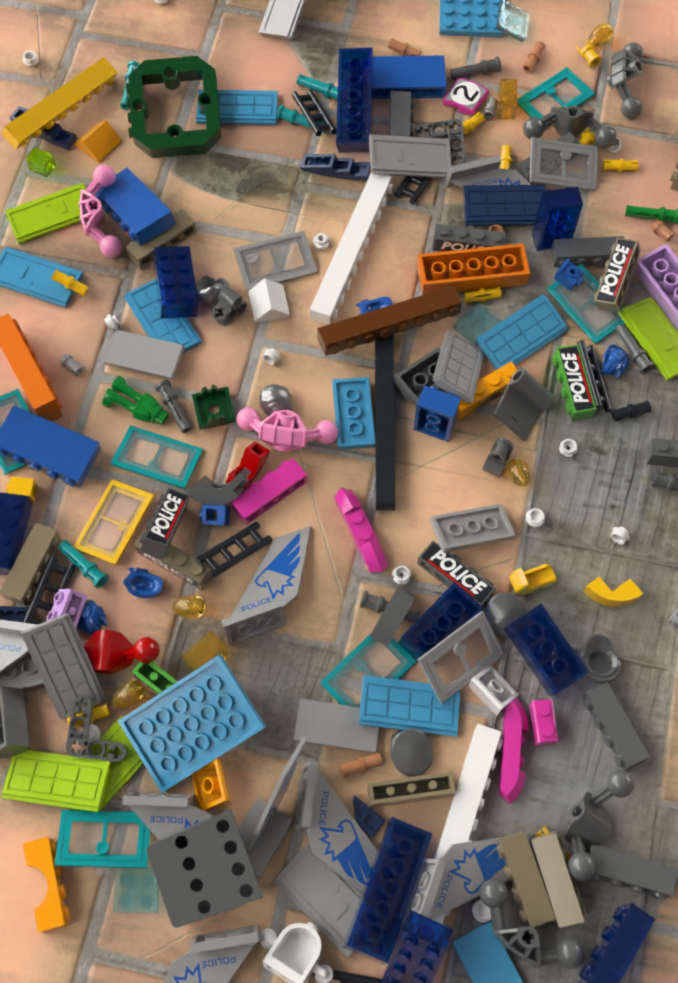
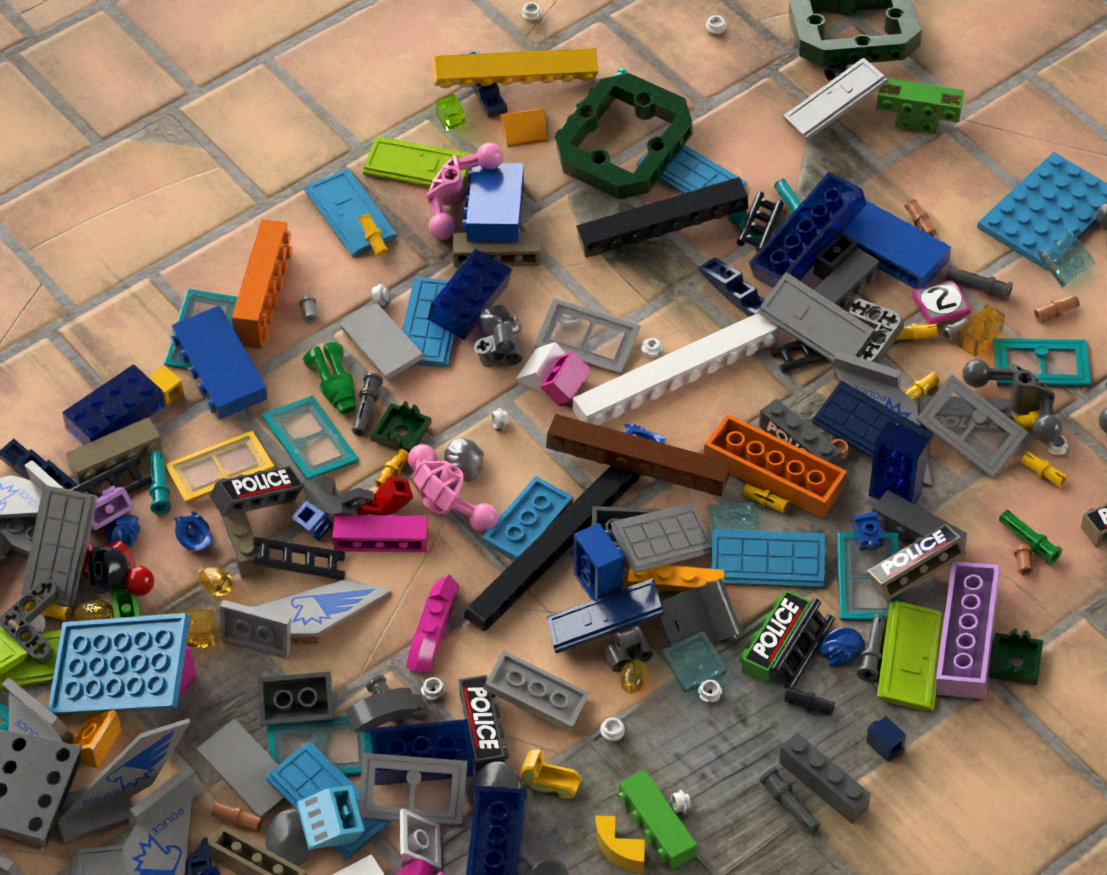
camera: 40 degrees right, 15 degrees down
none -> black cylinder [87,546,131,594]
none -> dark grey slope [257,671,334,726]
none -> medium azure slope [296,785,364,850]
none -> yellow pin [374,449,409,489]
none -> dark pink brick [540,351,590,405]
none -> dark blue piece [547,578,664,654]
none -> black brick [576,177,749,258]
none -> bright green brick [617,769,697,870]
none -> clear light blue plate [662,631,727,693]
none -> black brick [813,232,859,280]

